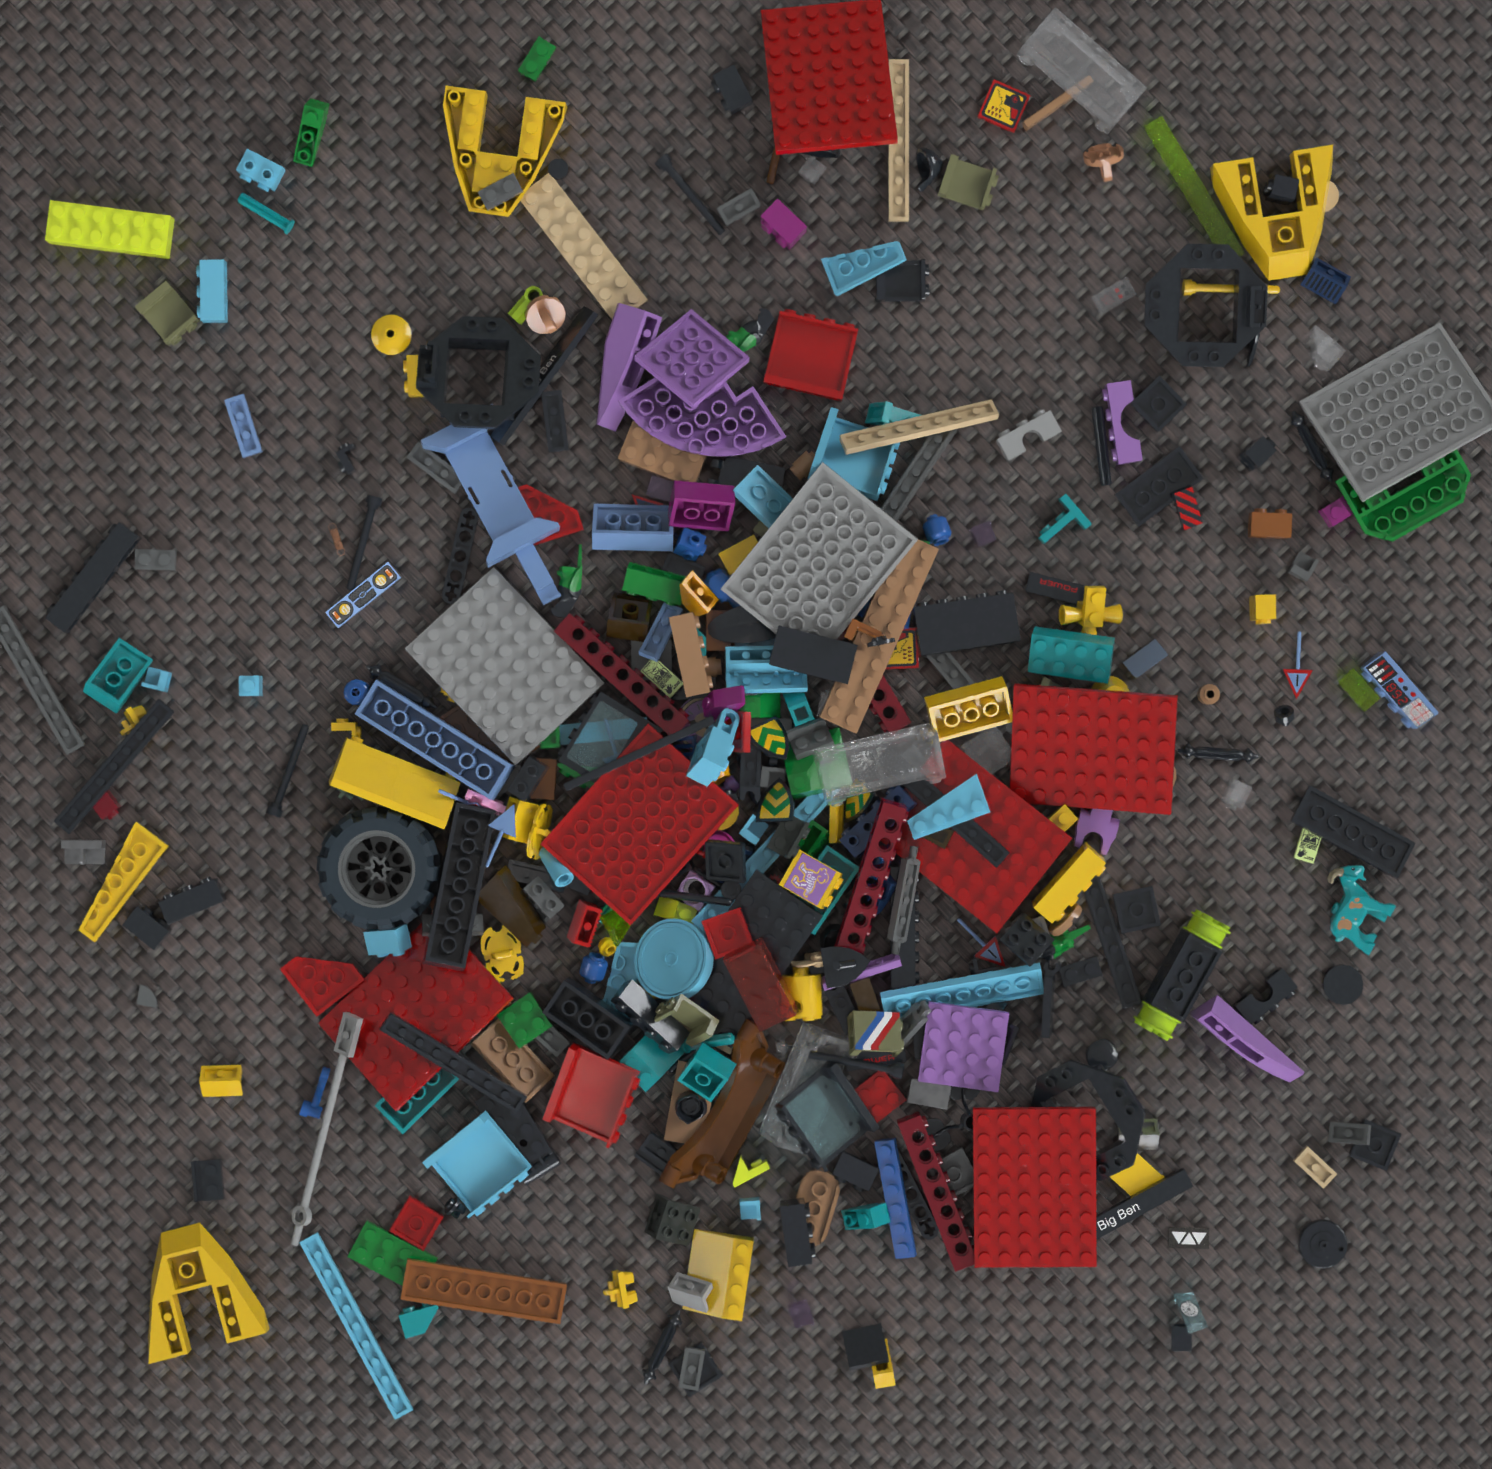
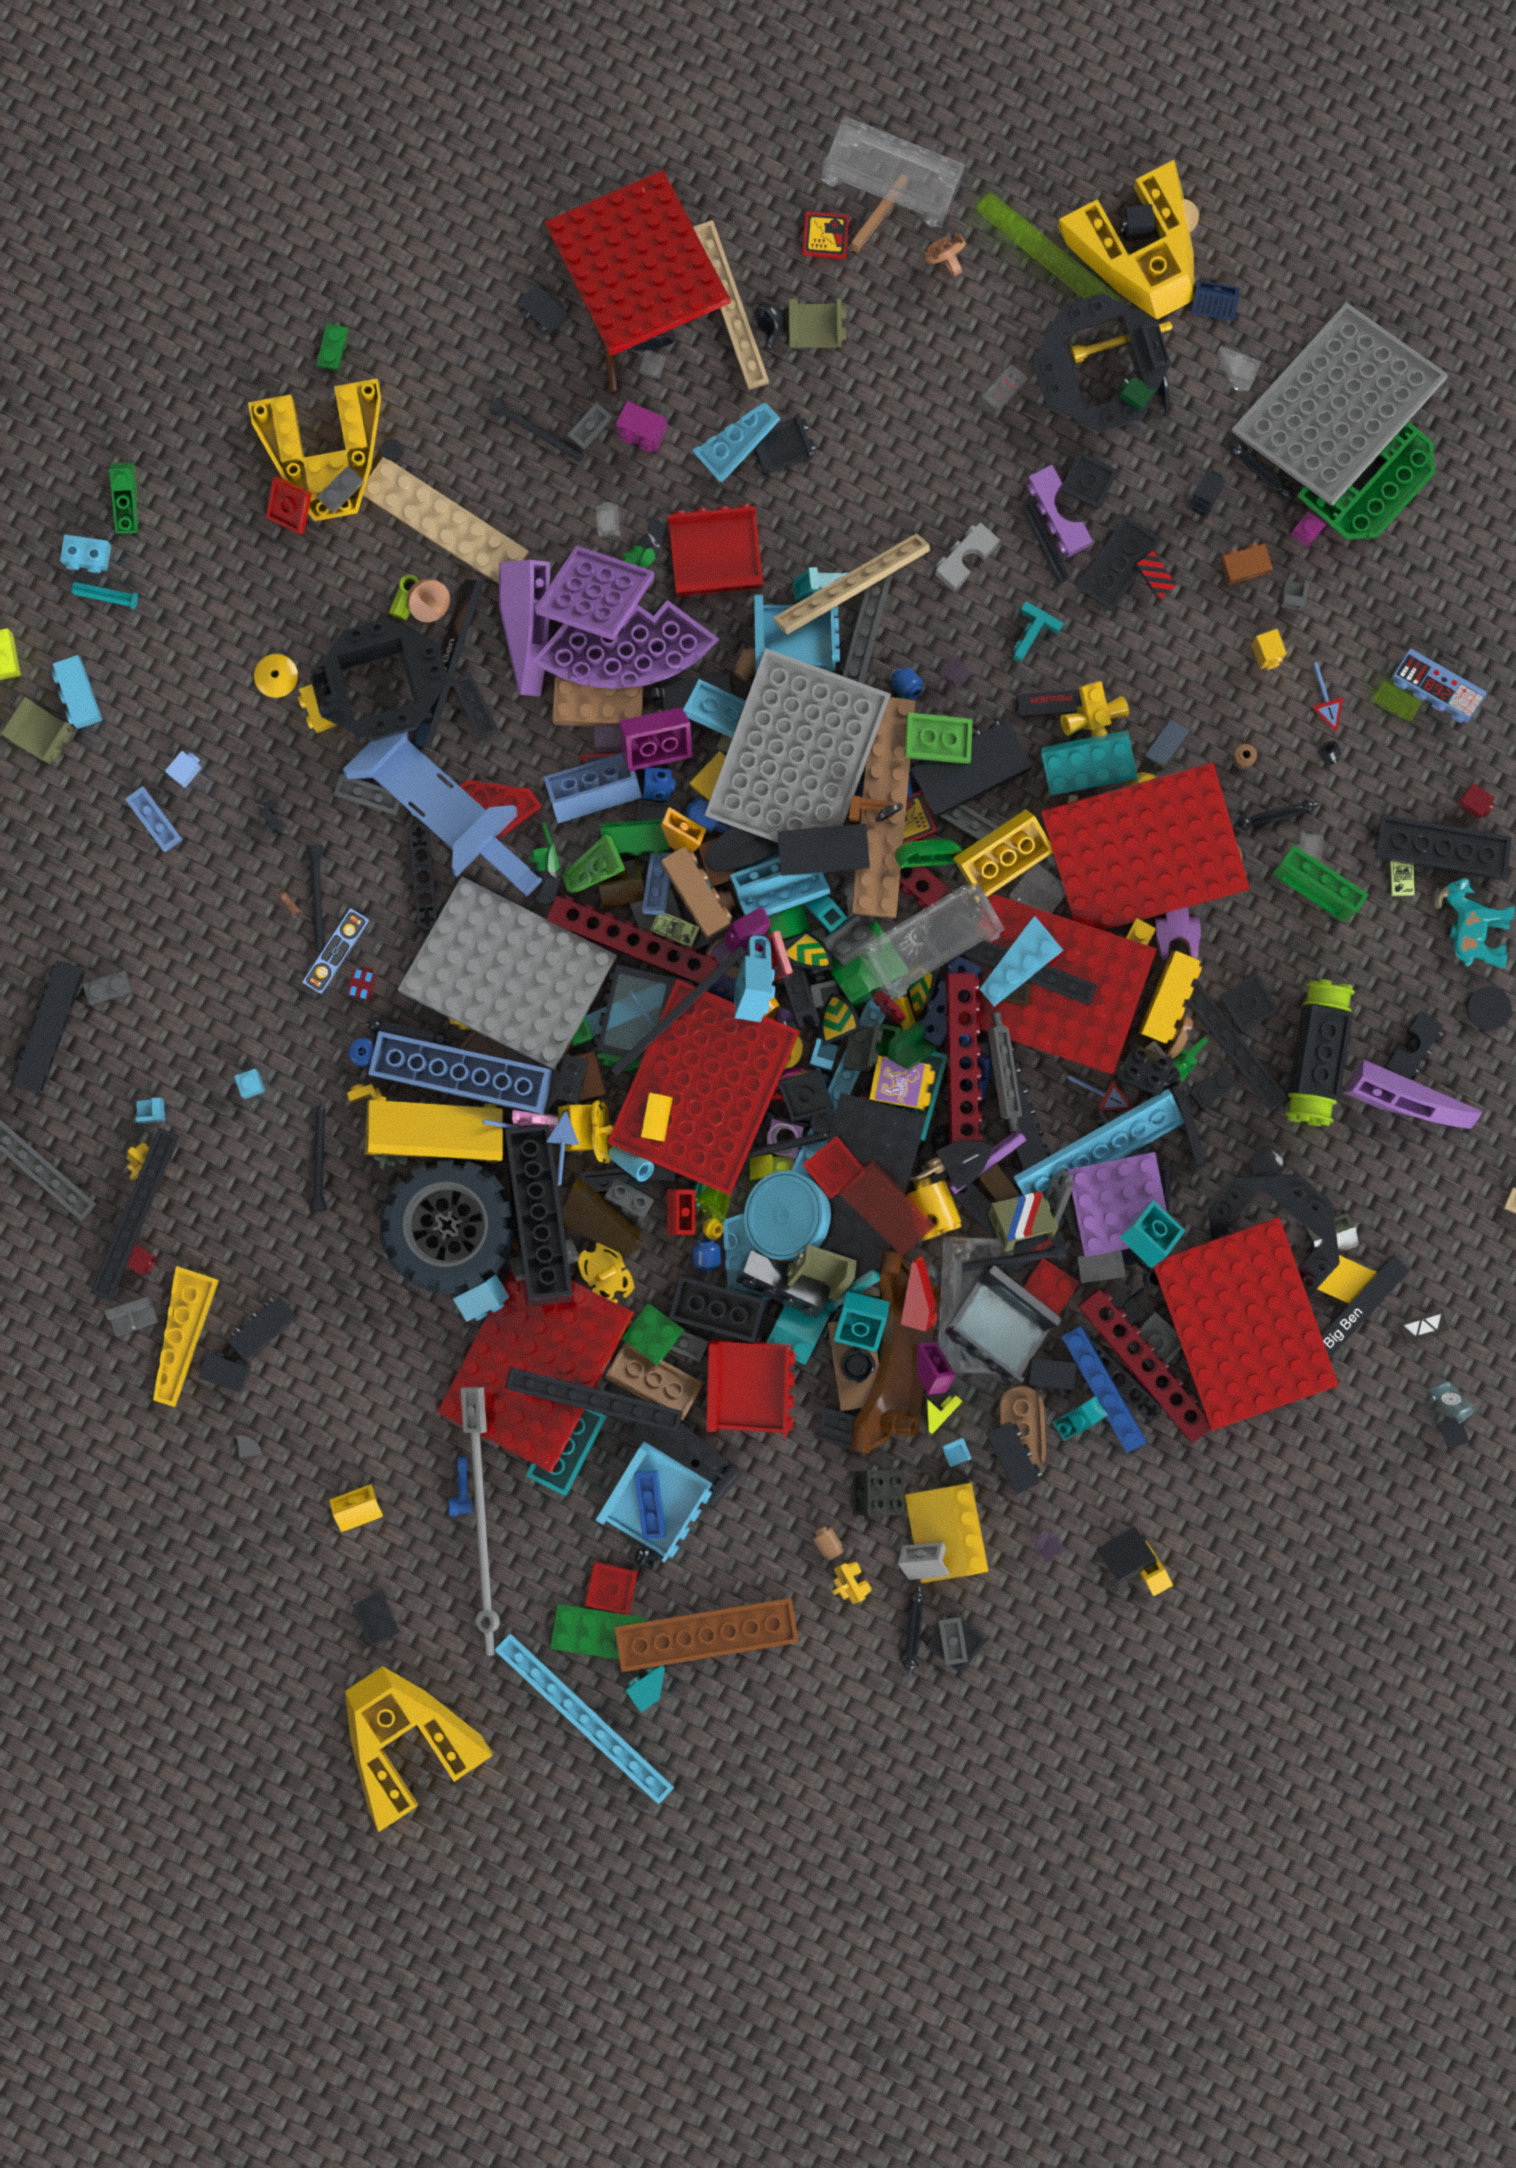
camera: 20 degrees left, 5 degrees down
teal slope [83,638,153,714] -> none
red plate [280,956,365,1017] -> none
none -> light blue brick [165,751,202,788]
none -> red tile [266,476,312,534]
none -> dark red brick [347,967,377,1002]
none -> bright green wing [561,834,625,894]
none -> clear brick [596,502,620,537]
none -> blue plate [634,1470,666,1539]
none -> yellow brick [641,1093,673,1141]
none -> medium nougat brick [813,1526,843,1561]
none -> dark red wheel [871,990,905,1025]
none -> dark green panel [888,1022,936,1070]
none -> green brick [895,839,963,868]
none -> red slope [900,1256,938,1332]
none -> bright green plate [904,712,973,764]
none -> magenta slope [917,1341,956,1395]
none -> dark green window [1118,377,1157,411]
none -> teal brick [1119,1200,1185,1268]
none -> green piece [1271,845,1369,923]
none -> dark red brick [1457,783,1495,819]

